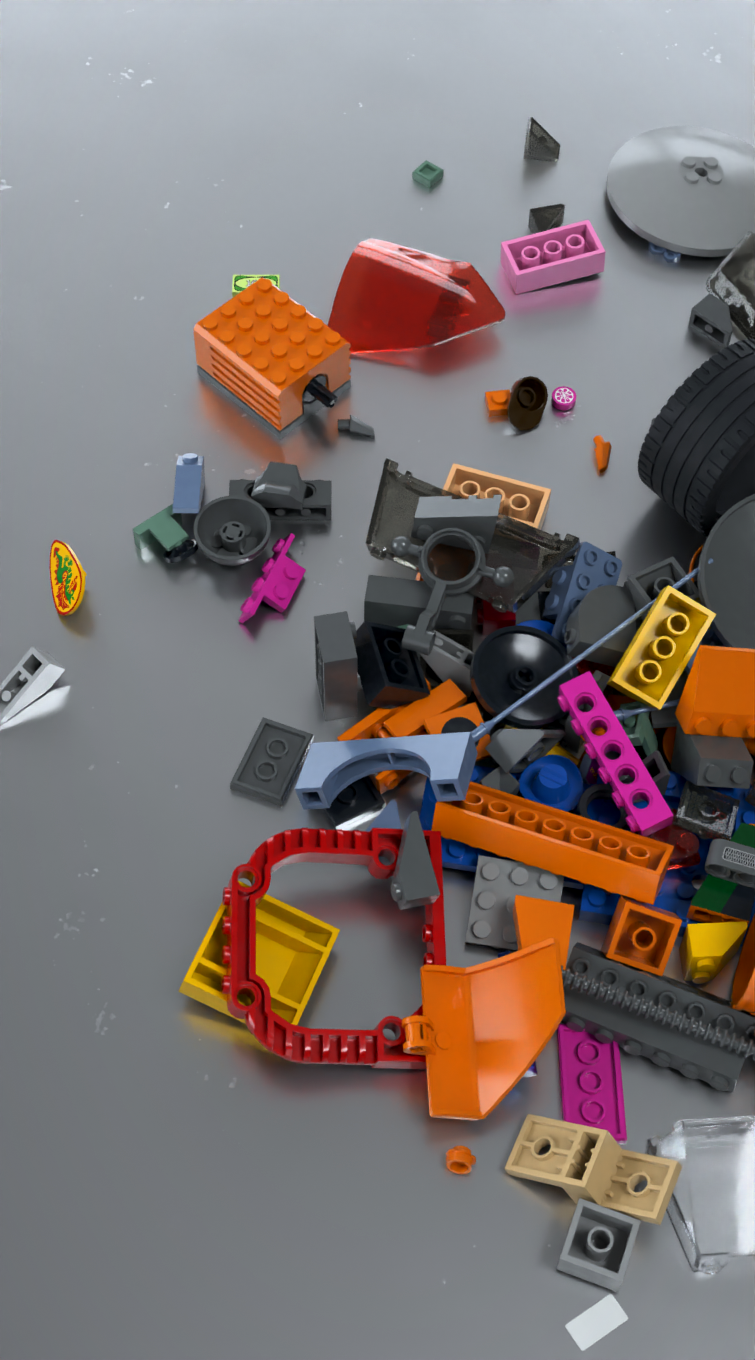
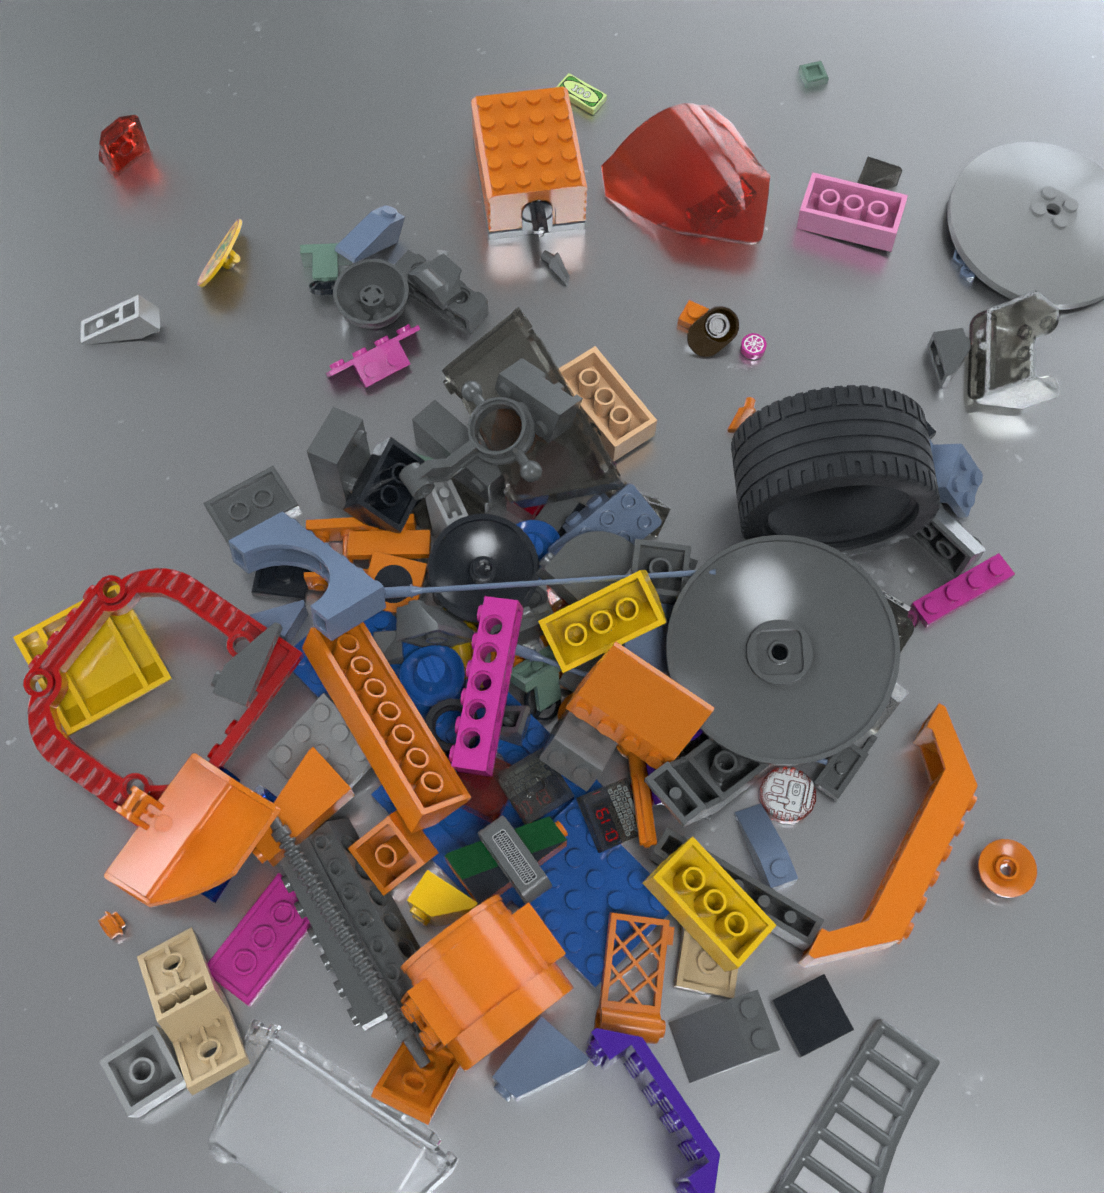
camera: 35 degrees right, 10 degrees up
clear smoke slope [524,117,560,162] -> none
white sticker [565,1294,628,1351] -> none

